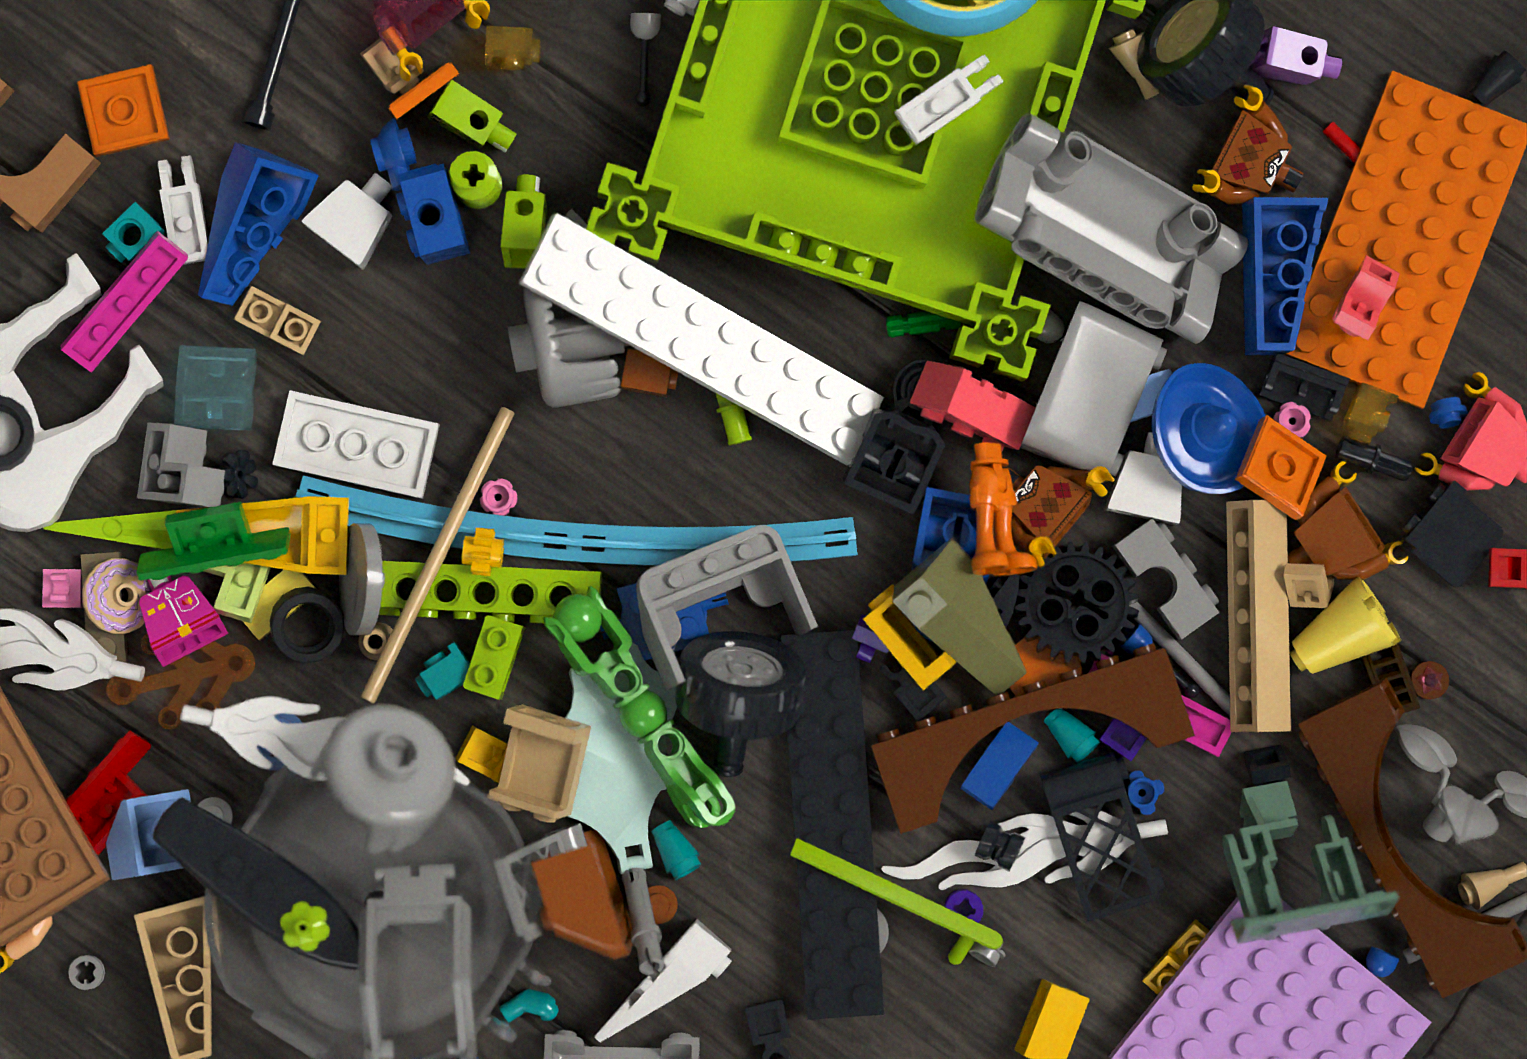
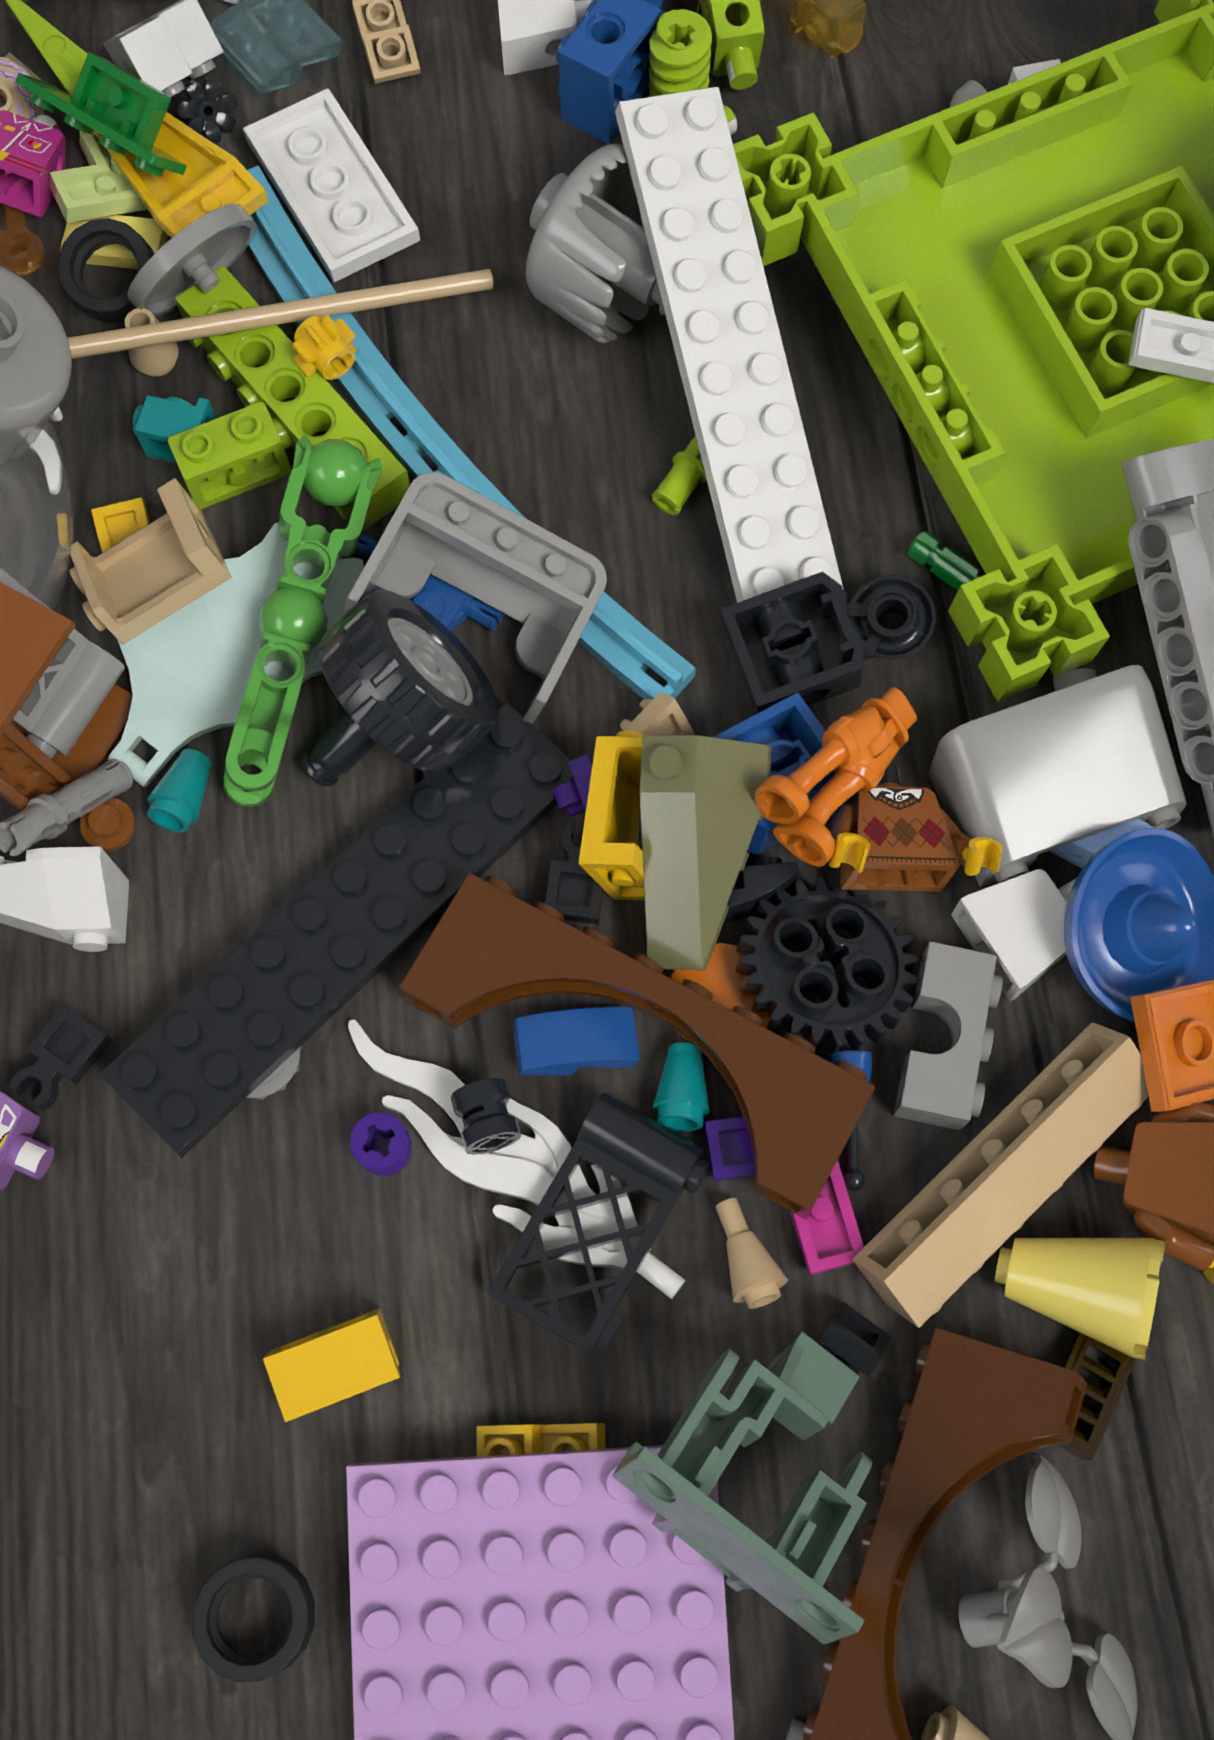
camera: 50 degrees right, 15 degrees down
bright pink plate [480,479,517,516] -> none
dark orange brick [621,349,679,398] -> none
lime piece [790,838,1003,965] -> none
coral wedge [910,360,1036,451] -> none
light grey plate [969,942,1005,967] -> none
blue plate [1126,770,1164,815] -> none
light grey bar [1129,602,1230,717] -> none
tan bracket [1283,563,1334,608] -> none
blue hinge [1366,946,1400,978] -> none
reddish brown tile [1410,661,1449,699] -> none
none -> tan tile [620,692,694,735]
none -> tan cone [715,1198,788,1309]

